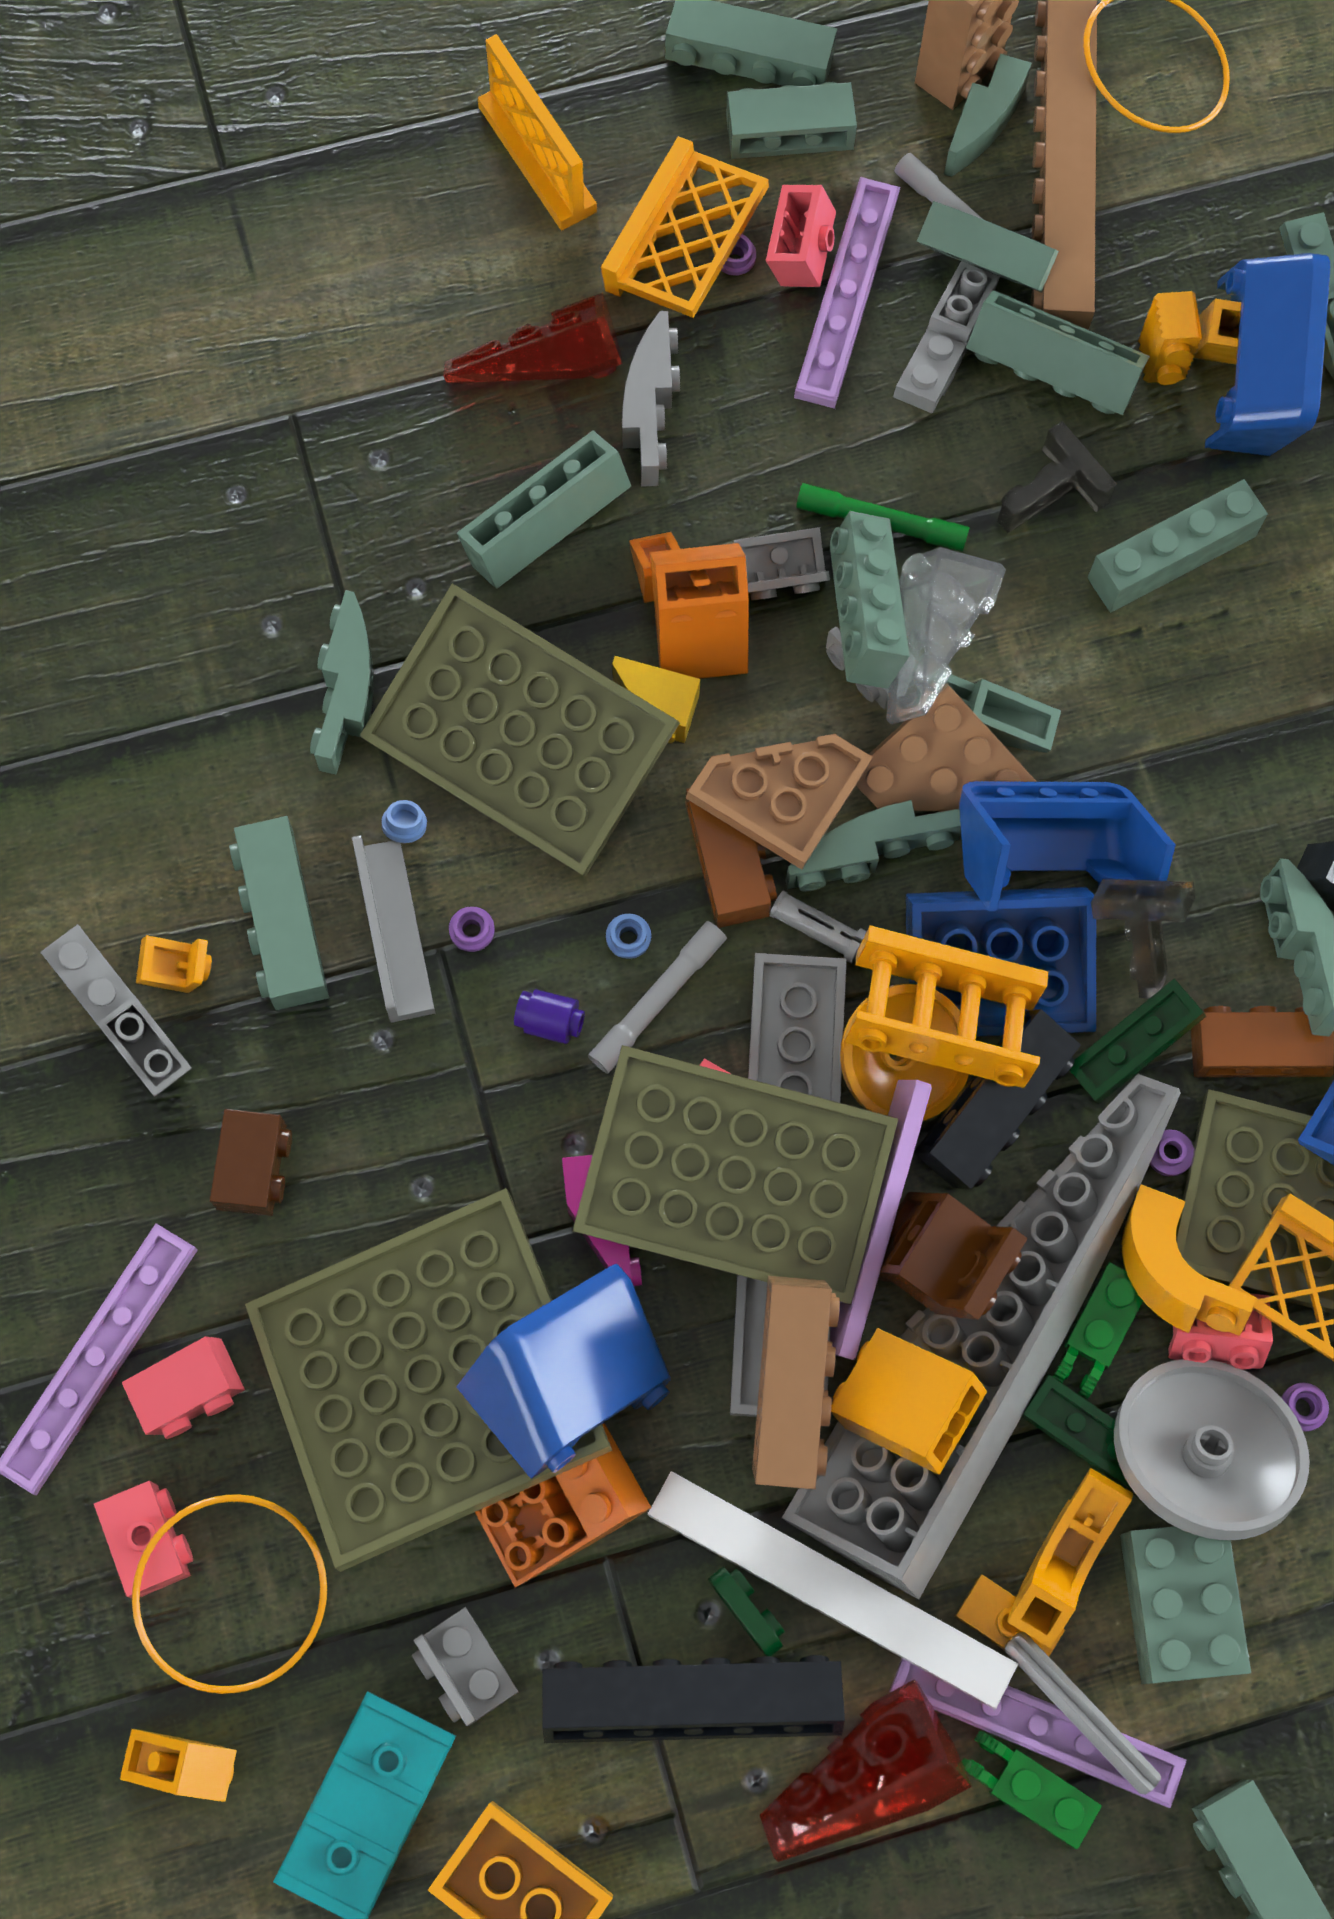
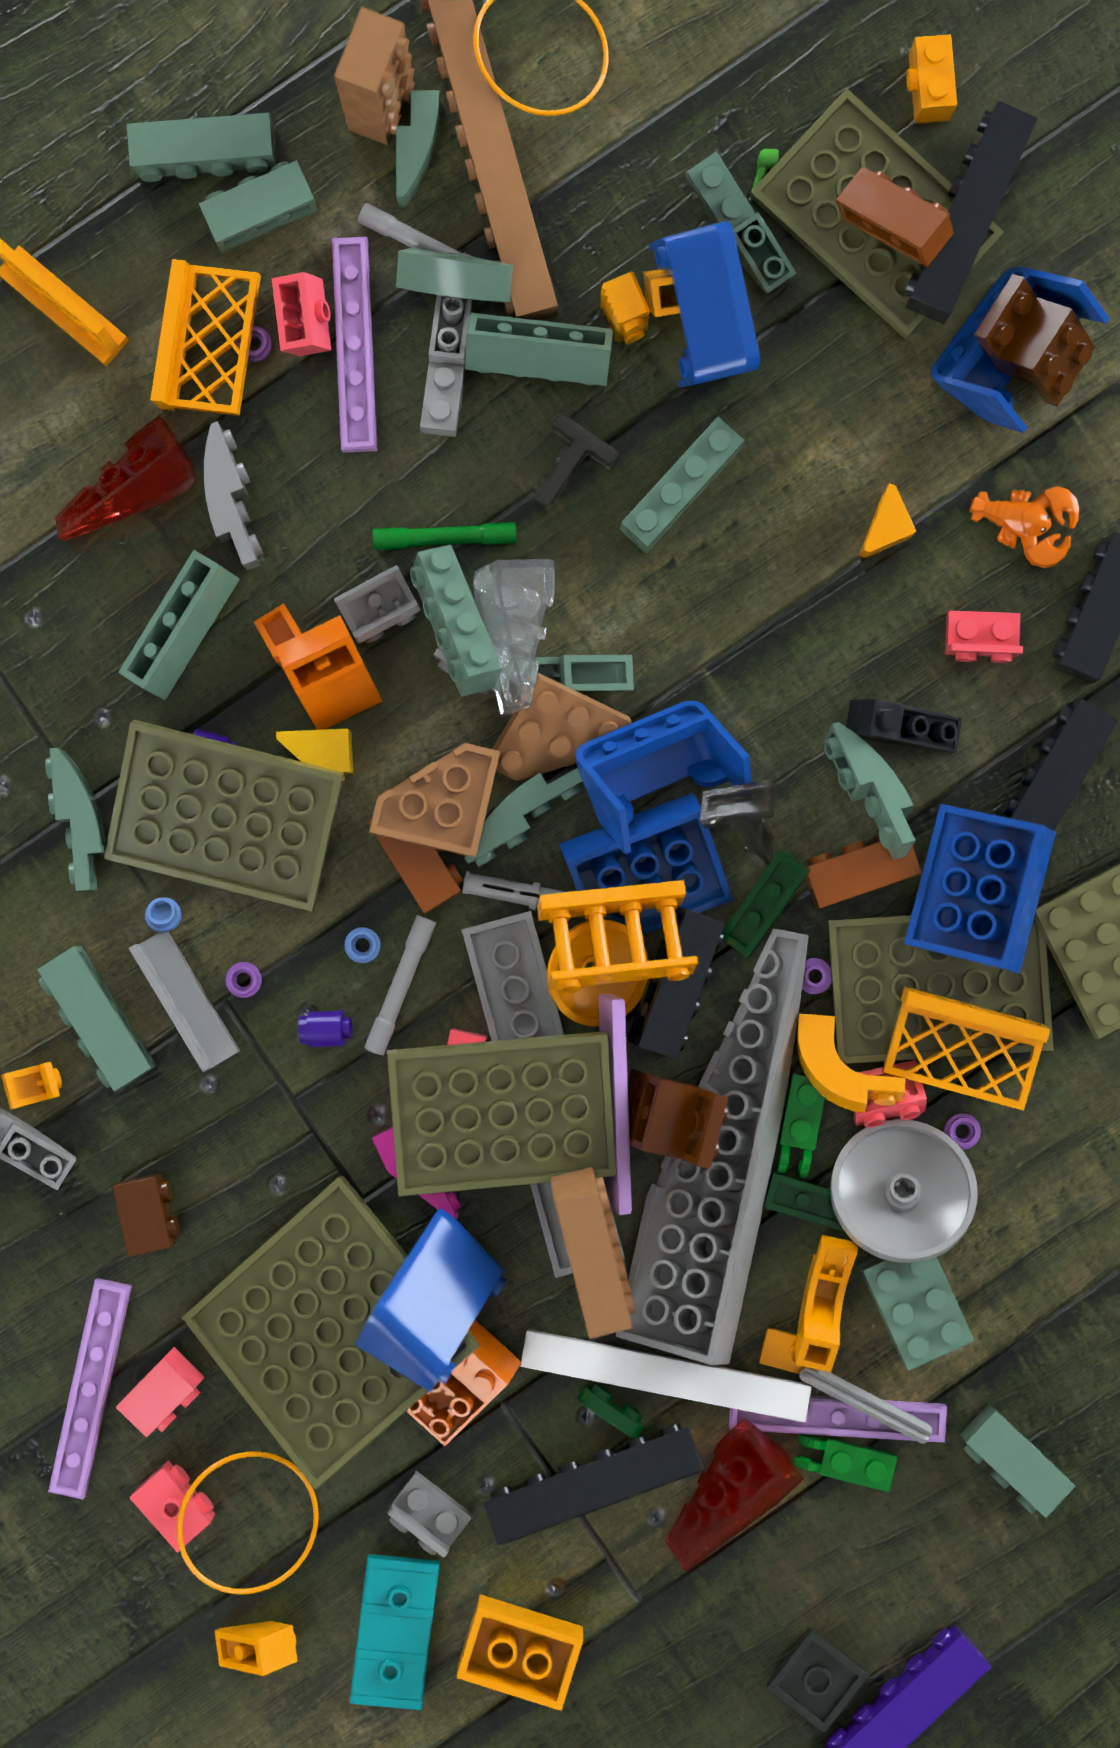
camera: 15 degrees left, 15 degrees up
light orange brick [831,1328,987,1475] -> none

